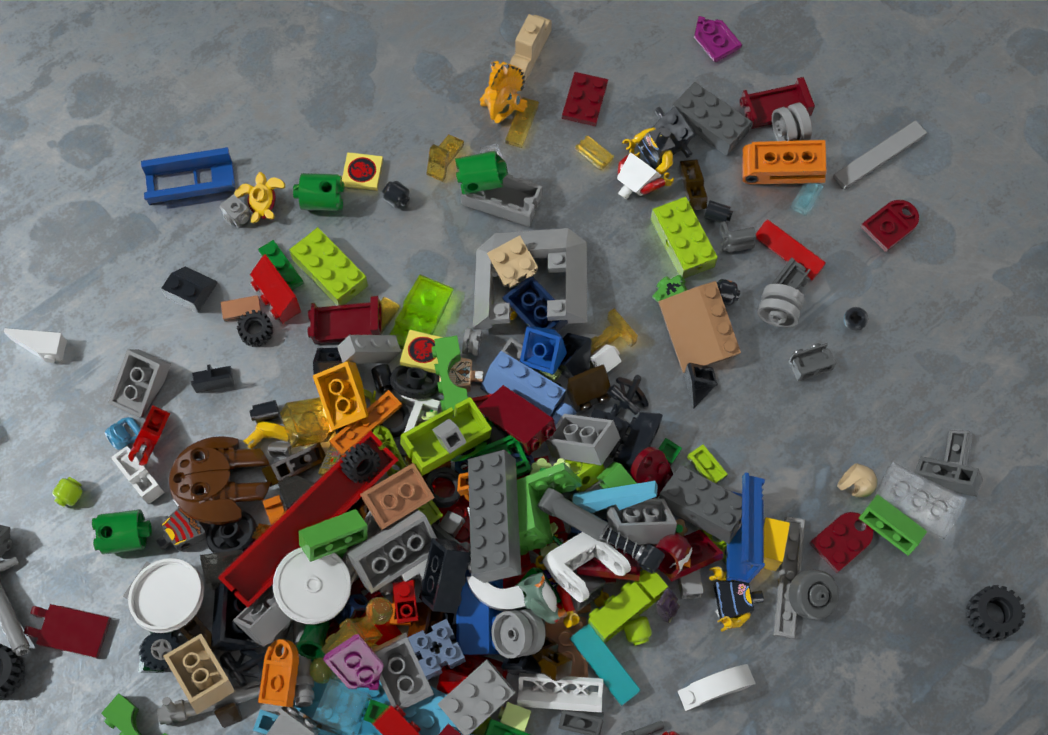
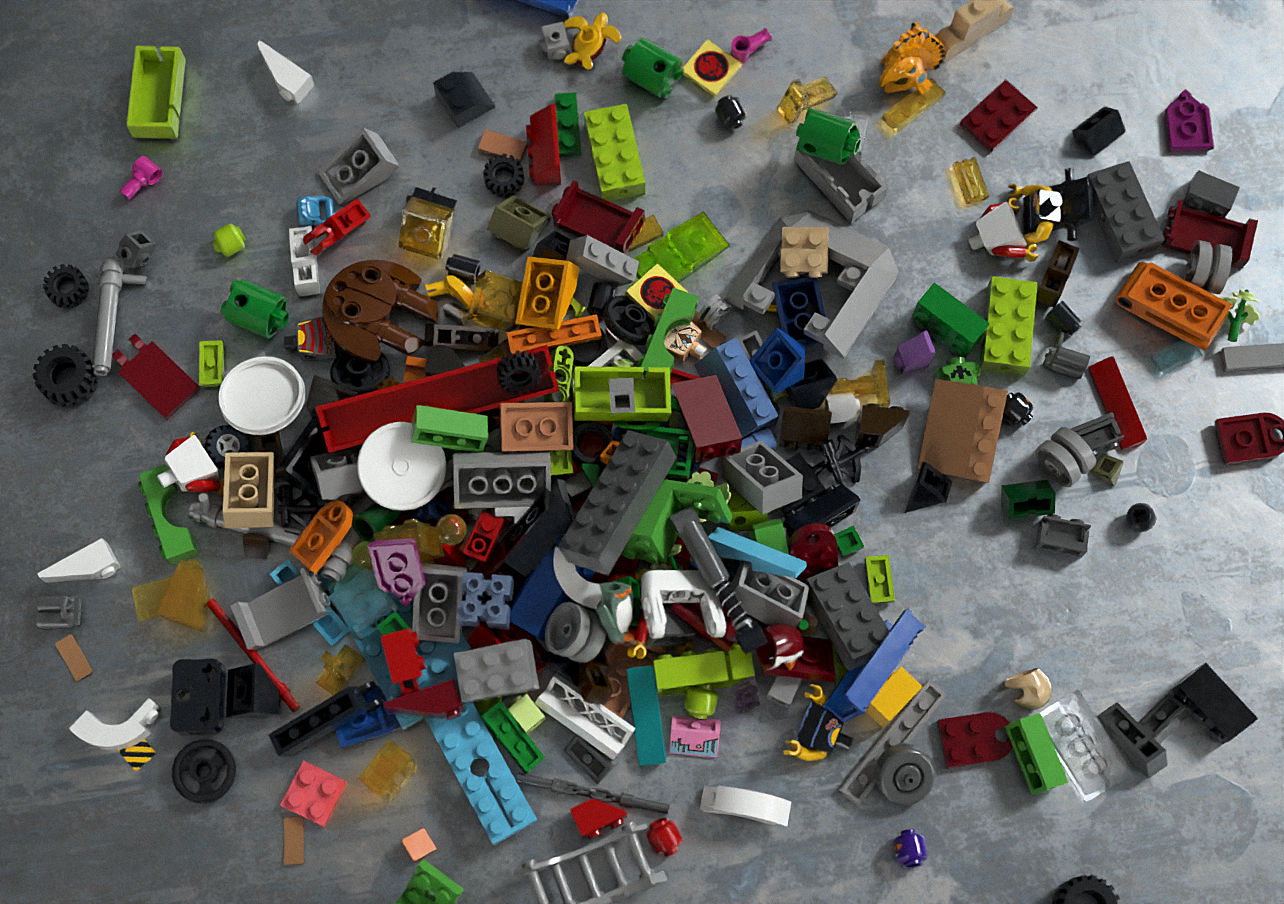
camera: 30 degrees right, 5 degrees up
none -> white torso [157,432,224,496]
none -> lime plate [199,340,224,388]
none -> clear yellow brick [398,197,455,260]
none -> olive slope [487,195,552,250]
none -> green slope [581,464,602,488]
none -> bright pink panel [669,715,720,758]
none -> medium nougat sticker [692,311,727,348]
none -> dark pink pin [731,28,772,63]
none -> dark brown slope [855,403,910,448]
none -> medium lavender slope [893,331,935,375]
none -> dark purple head [894,829,928,868]
none -> green brick [911,282,990,359]
none -> dark green brick [1001,480,1056,520]
none -> black panel [1072,106,1126,156]
none -> olive slope [1091,453,1124,487]
none -> black slope [1172,663,1258,744]
none -> dark grey hinge [1183,170,1240,218]
none -> plant [1221,289,1260,342]

